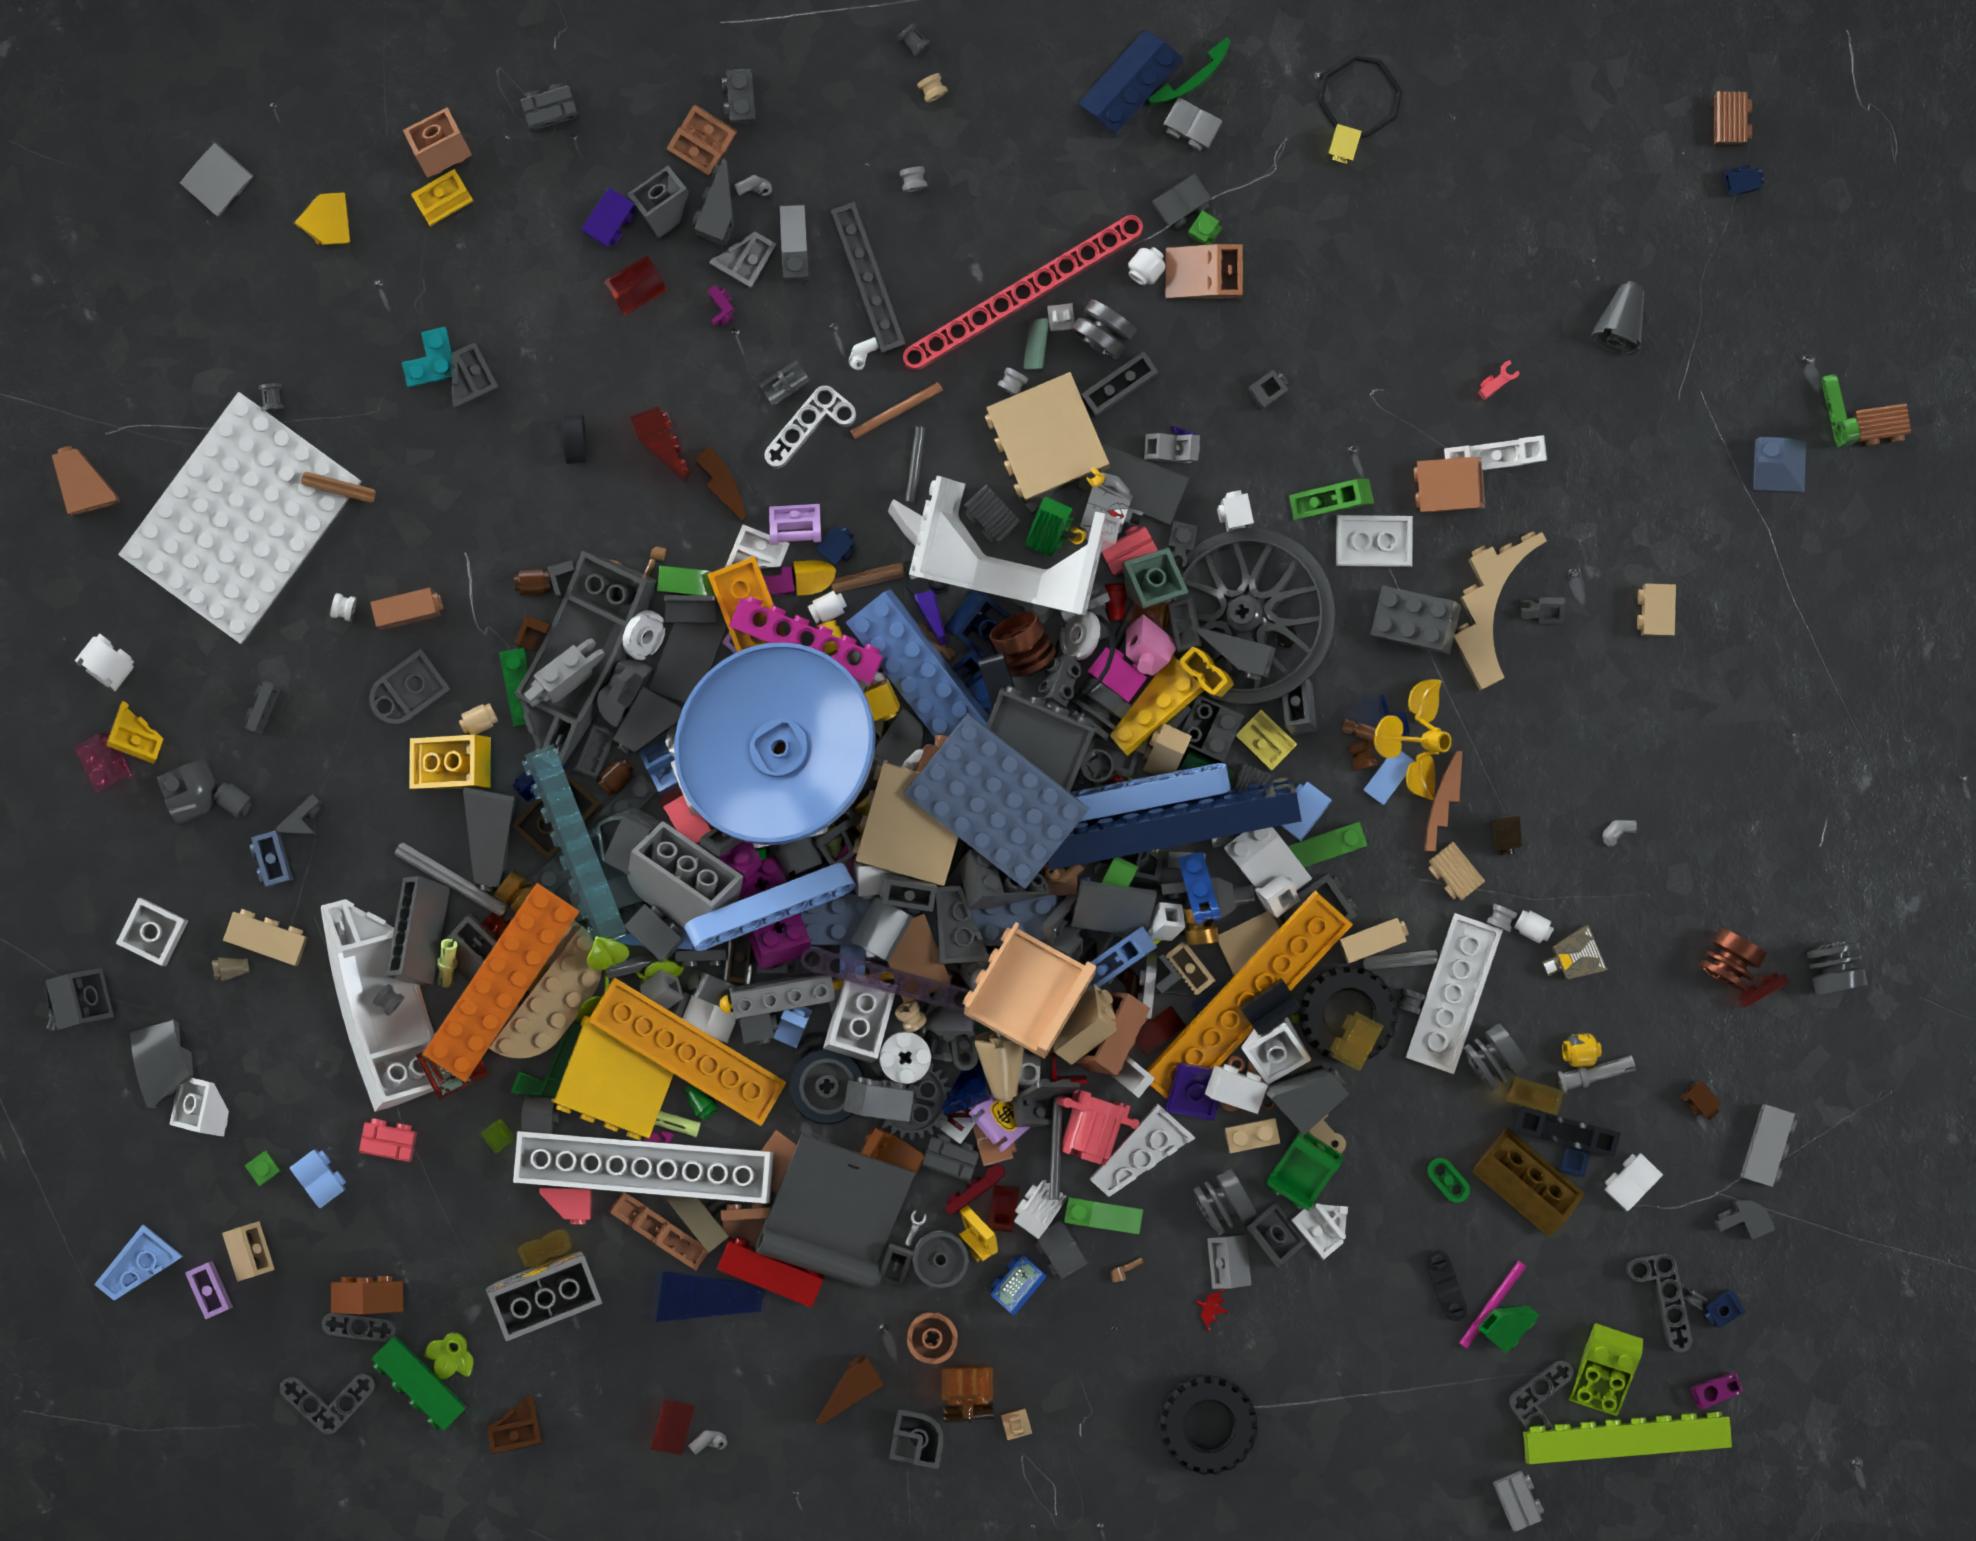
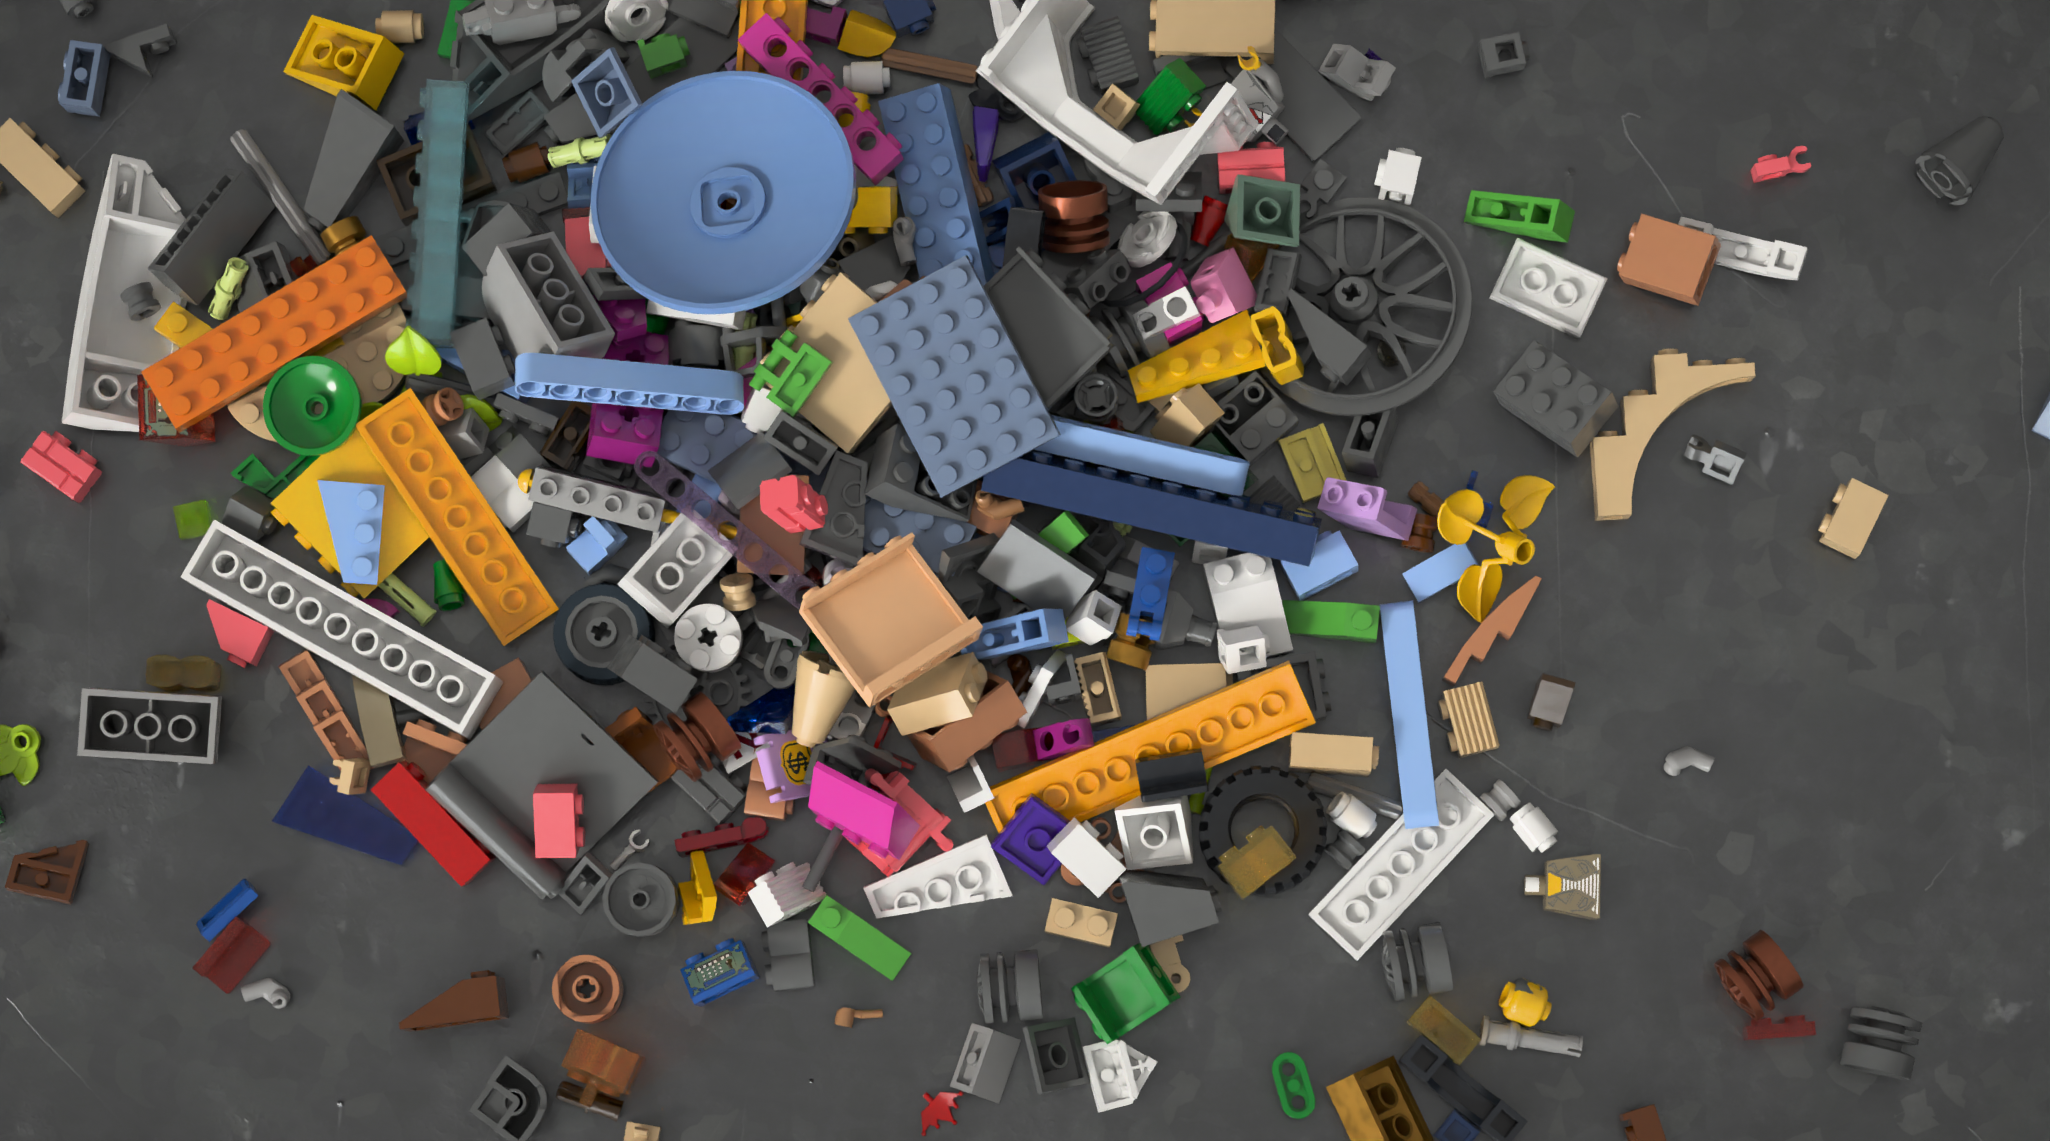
camera: 35 degrees right, 5 degrees down
none -> yellow plate [154,301,213,348]
none -> blue tile [196,878,258,942]
none -> green dish [263,356,362,456]
none -> light blue wing [317,480,385,585]
none -> tan tile [329,758,371,795]
none -> nougat wheel [422,387,464,427]
none -> coral brick [533,784,585,858]
none -> yellowish green pin [548,134,612,168]
none -> sand blue slope [571,47,643,138]
none -> bright green brick [637,33,690,79]
none -> copper wheel [653,692,741,782]
none -> bright green plate [749,329,833,417]
none -> coral brick [760,475,828,534]
none -> dark pink slope [808,761,920,860]
none -> light grey arm [893,217,917,266]
none -> magenta leg [1033,718,1094,760]
none -> tan tile [1093,84,1140,130]
none -> leg [1132,286,1201,340]
none -> lavender panel [1317,477,1417,541]
none -> white brick [1326,792,1377,840]
none -> light blue beam [1380,600,1439,829]

